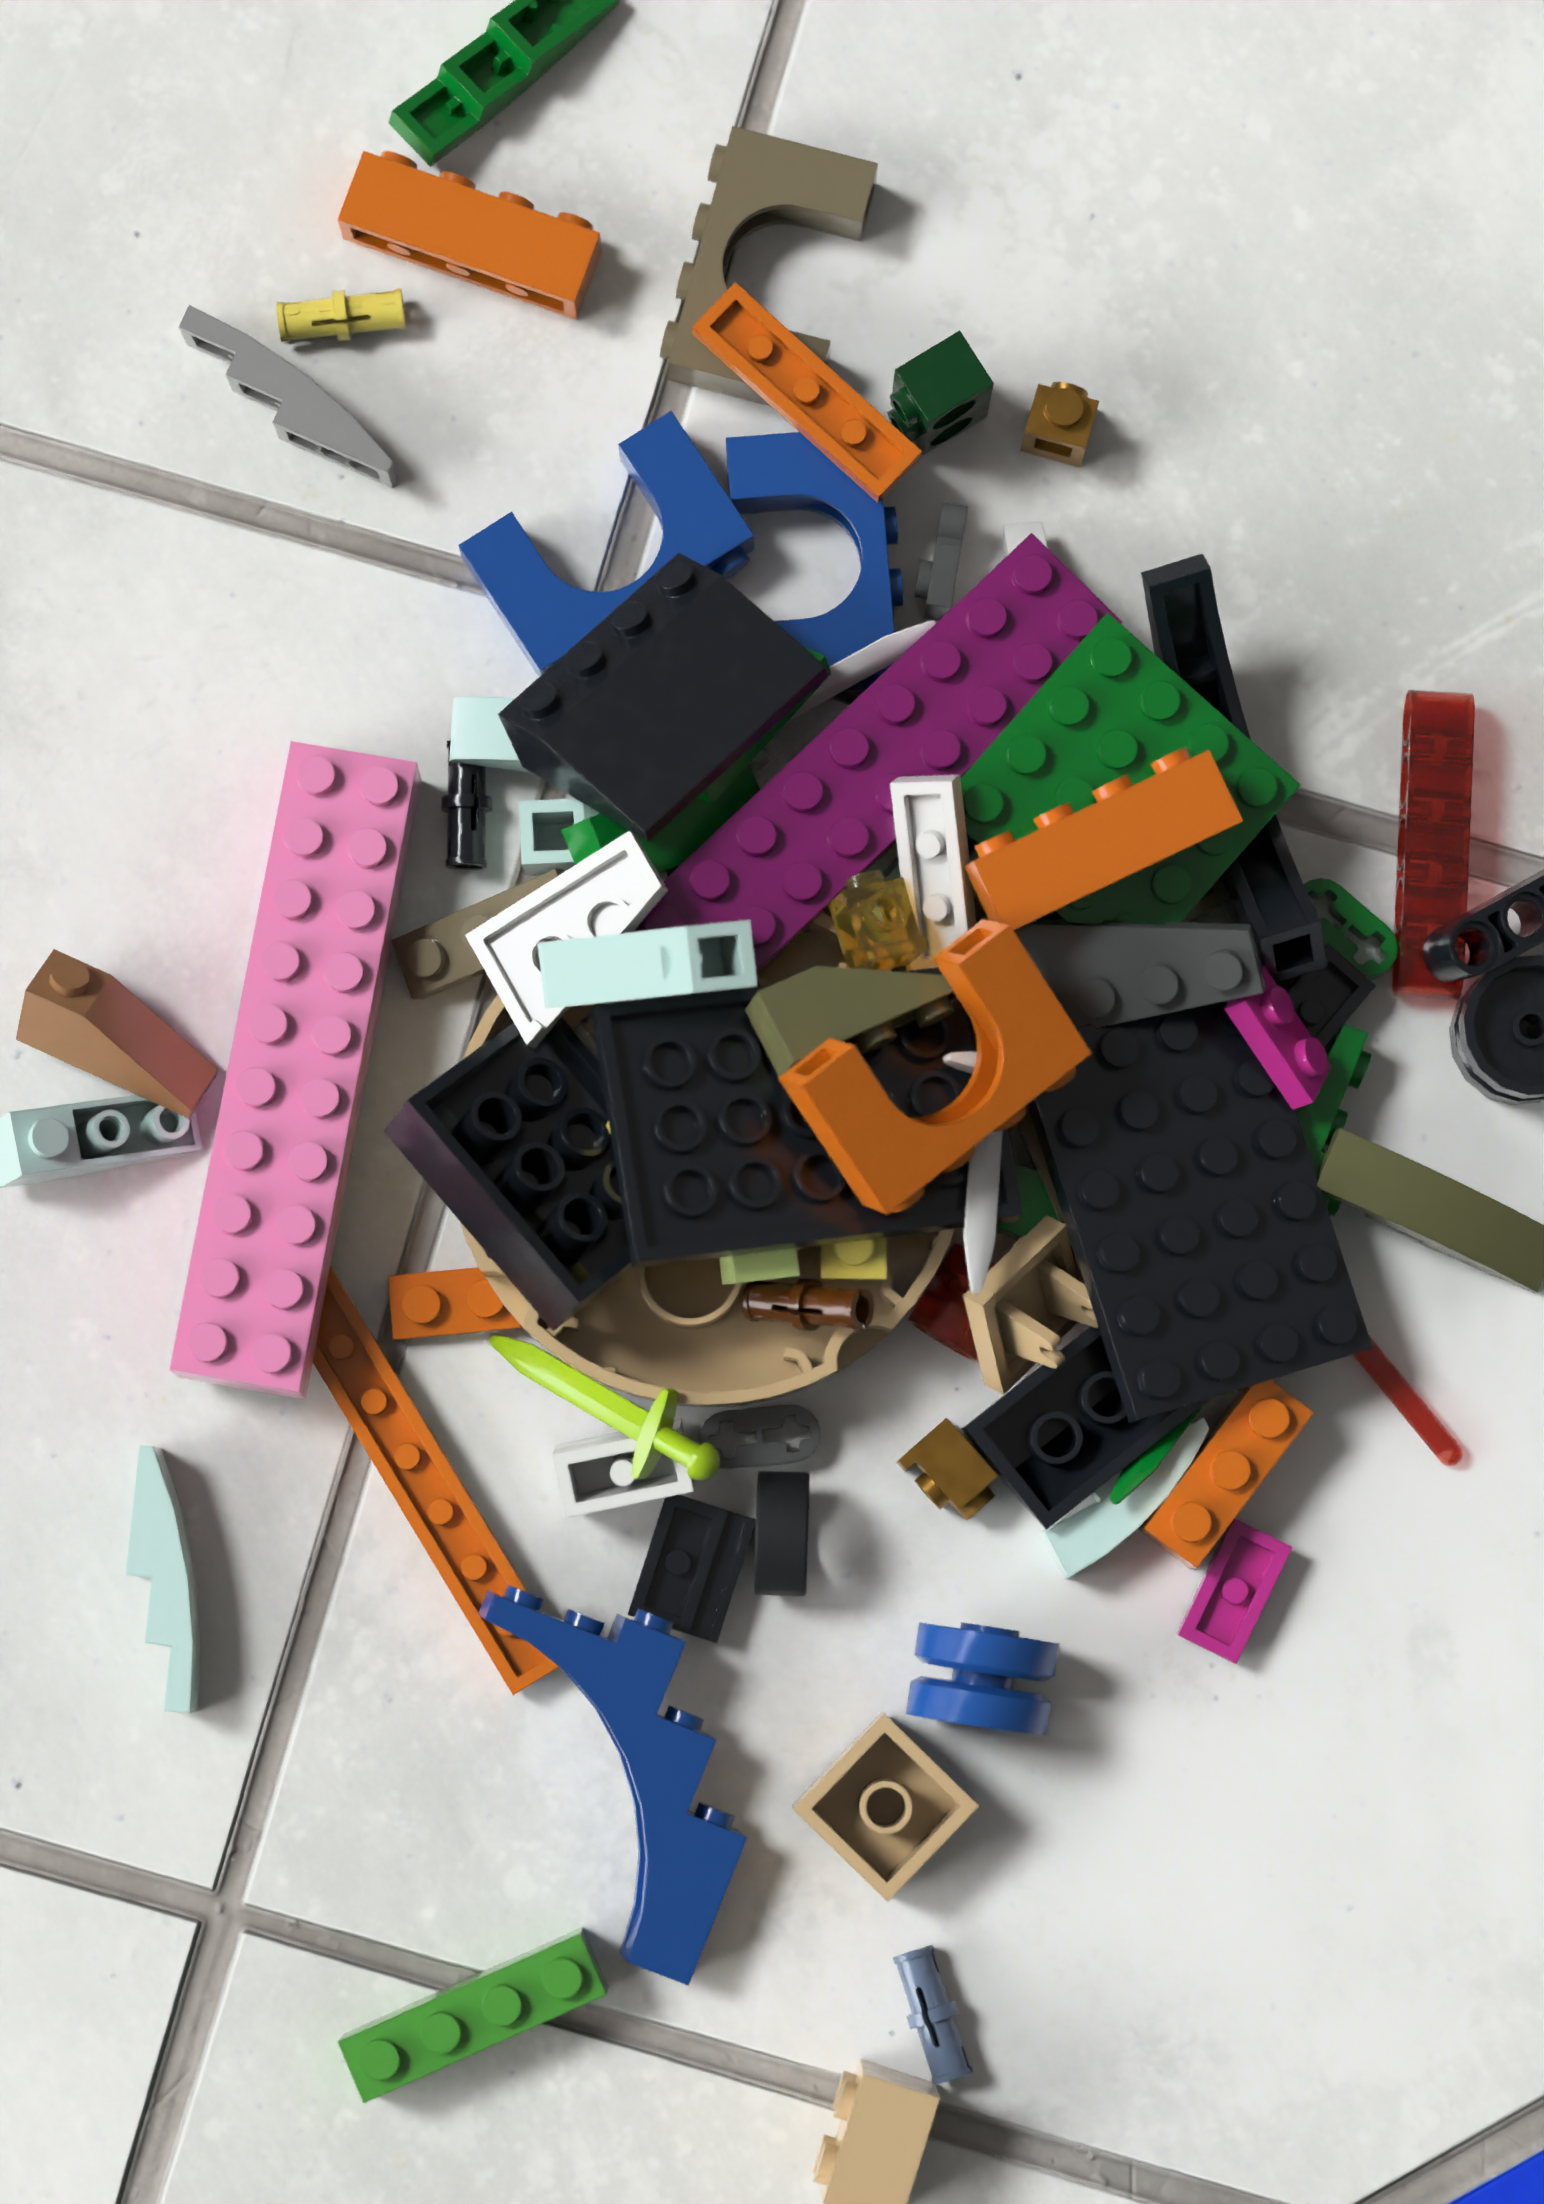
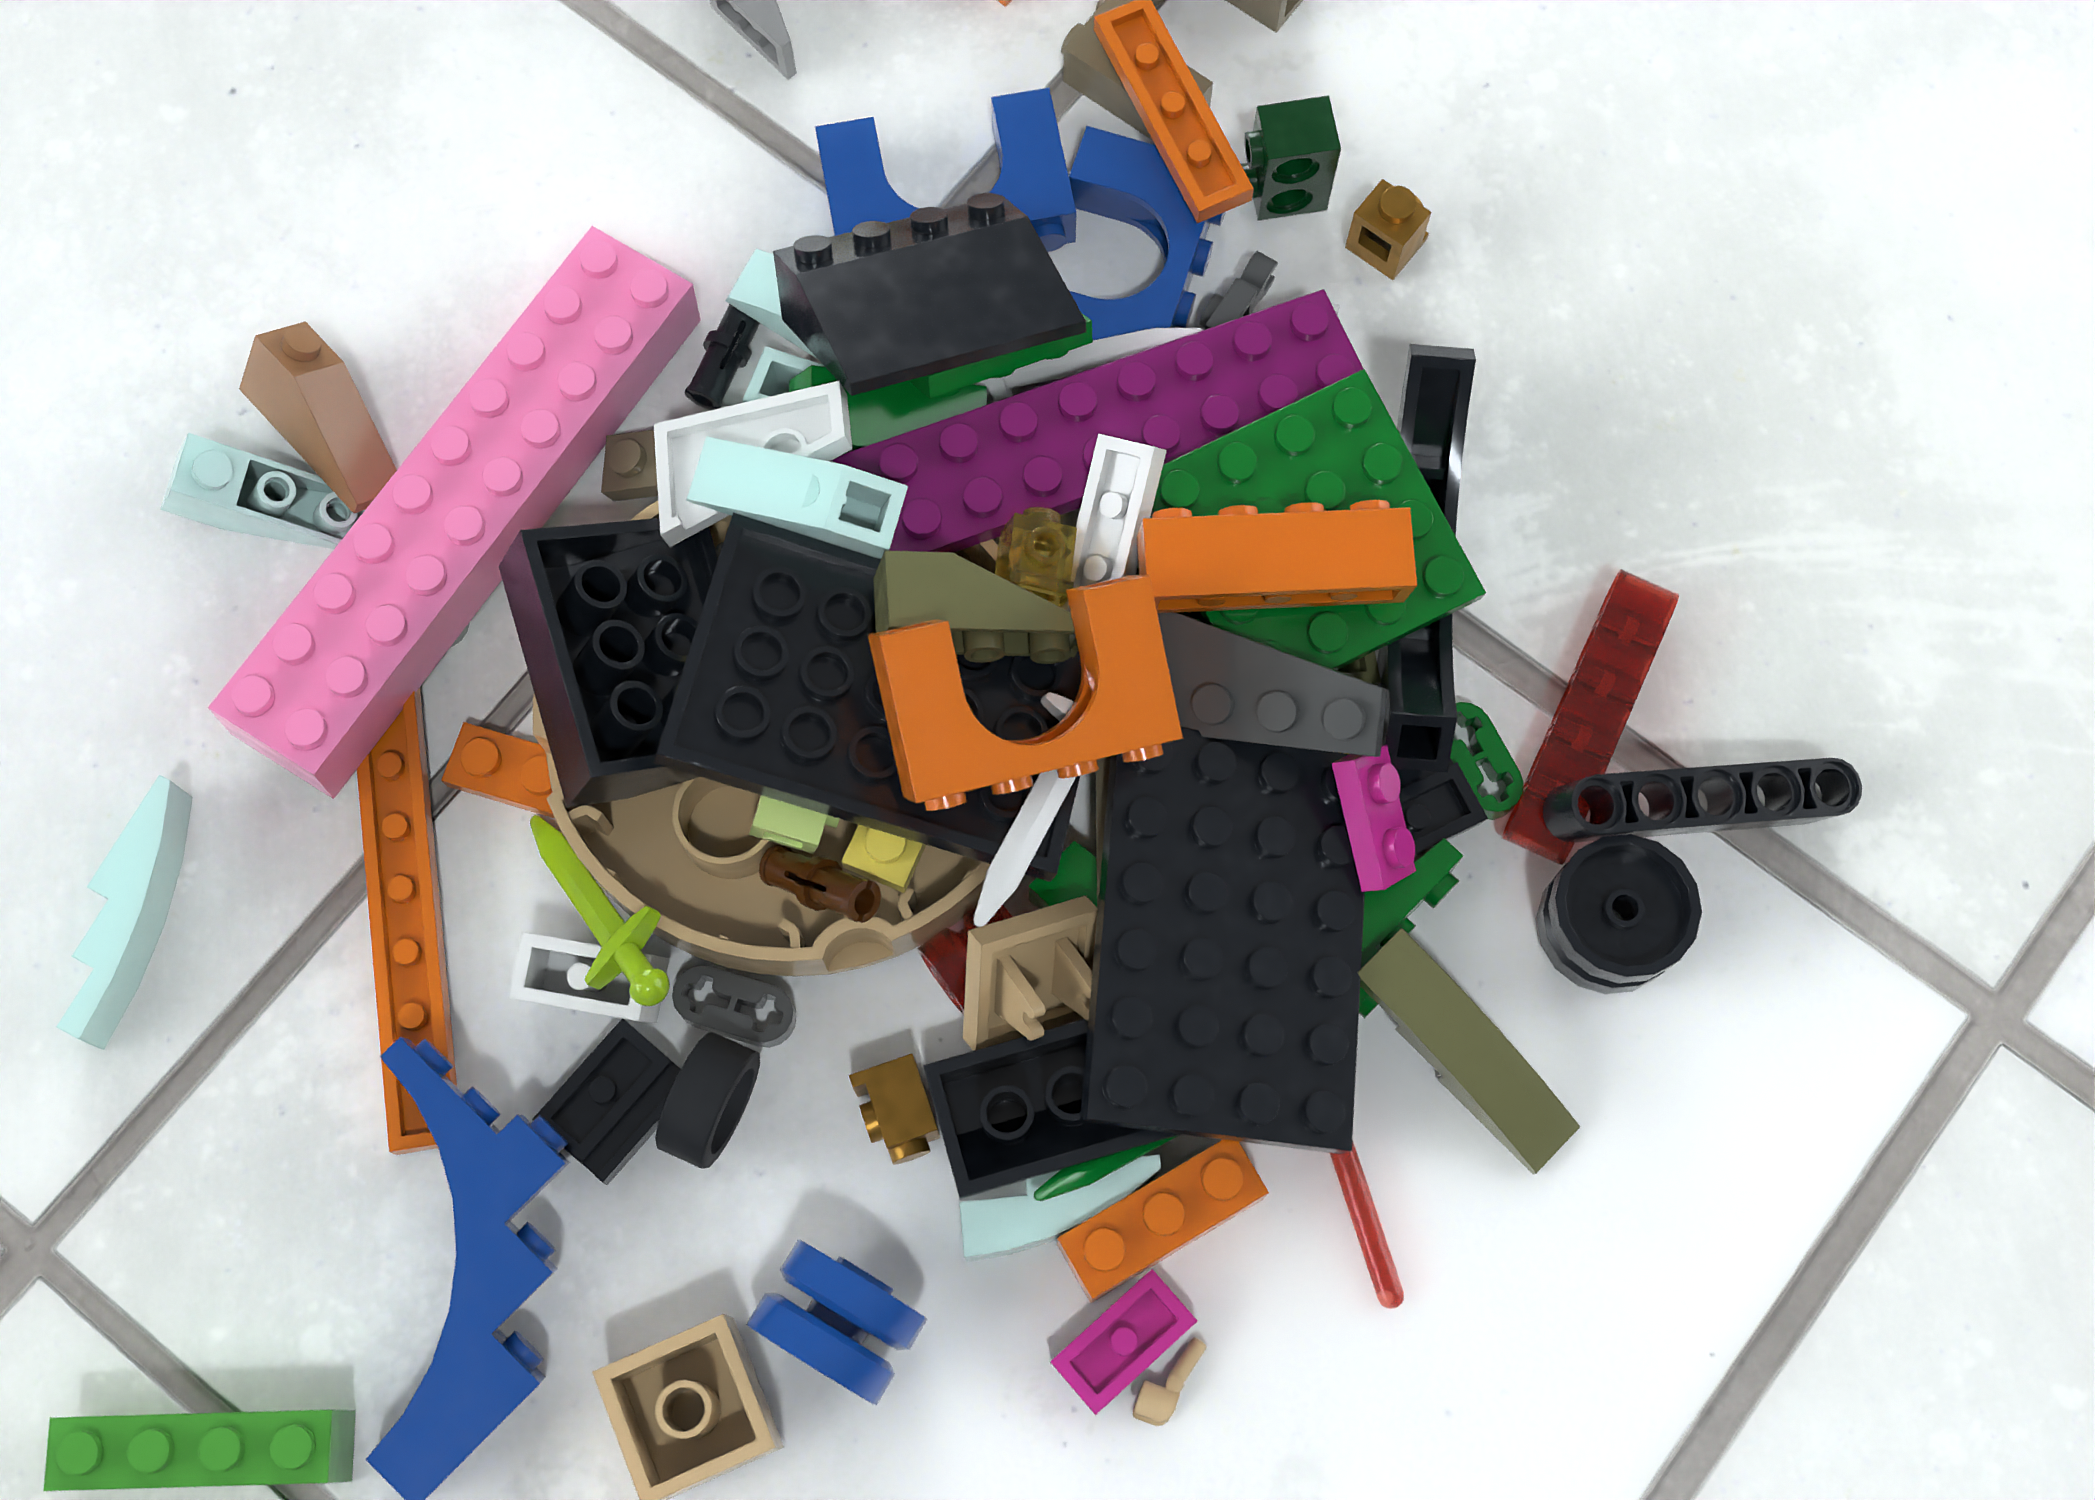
camera: 25 degrees right, 10 degrees down
none -> tan hand [1132,1338,1207,1426]

